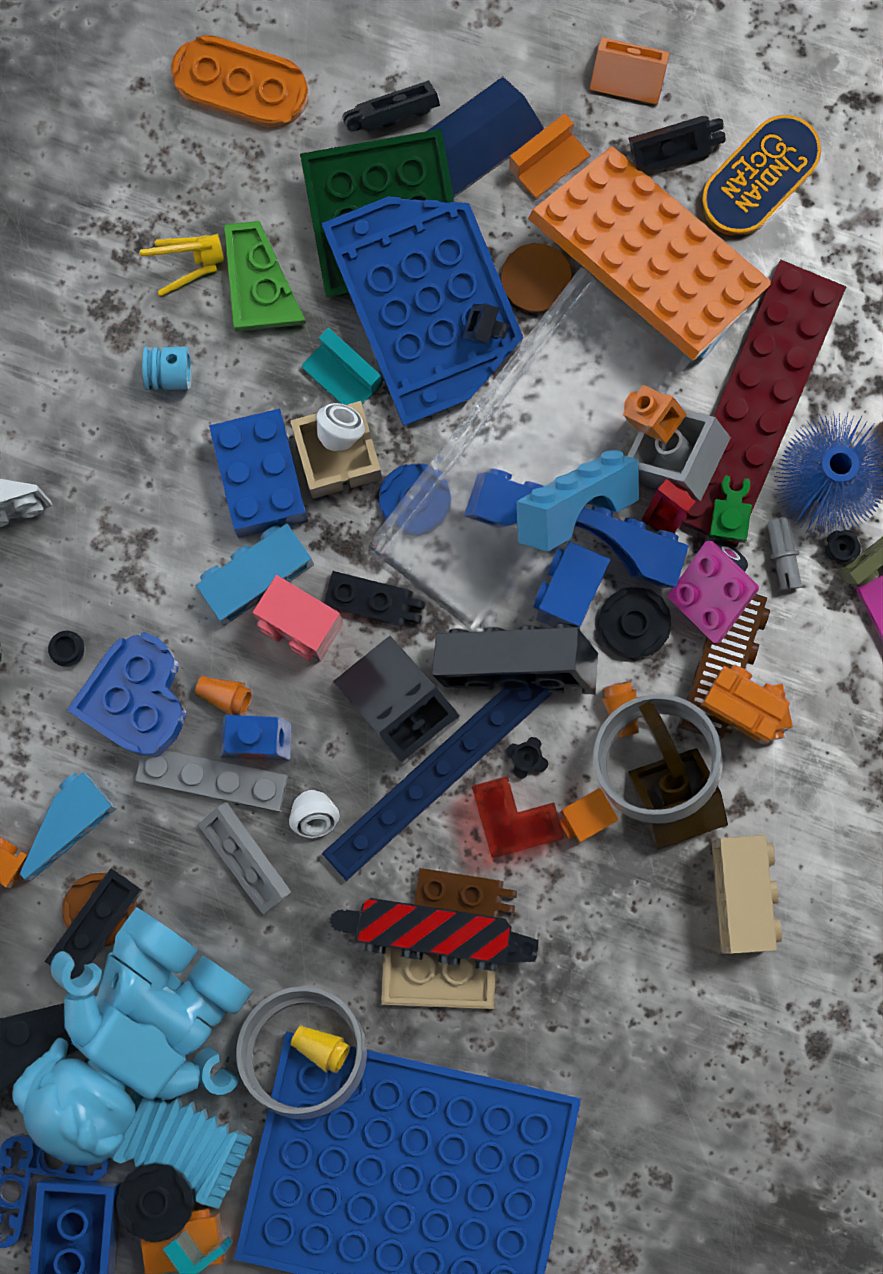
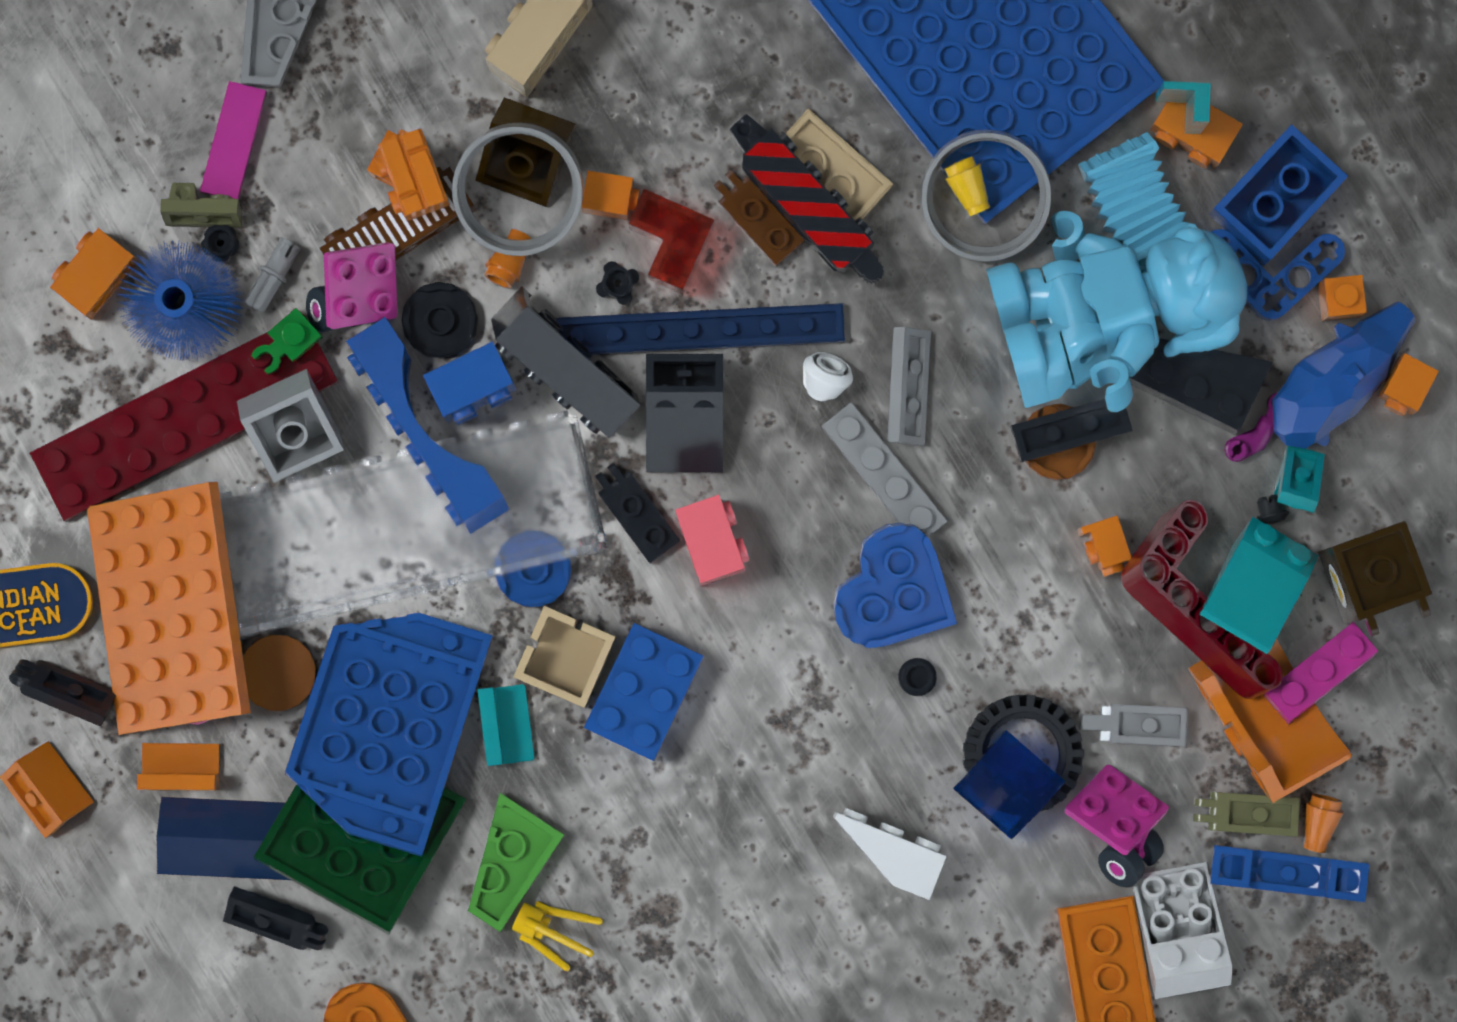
camera: 145 degrees left, 5 degrees up
dark azure slope [20,772,117,881] -> none
black tile [116,1162,195,1242] -> none
medium azure piece [142,346,191,390] -> none
orange cone [195,675,252,716] -> none
dark azure brick [196,524,314,626] -> none
blue torso [220,715,292,760] -> none
white cone [316,403,365,451] -> none
black tile [462,303,509,343] -> none
dark azure arch [516,450,639,552] -> none
orange brick [622,385,687,444] -> none
dark brown tile [639,701,686,779] -> none
red plate [642,479,696,534] -> none

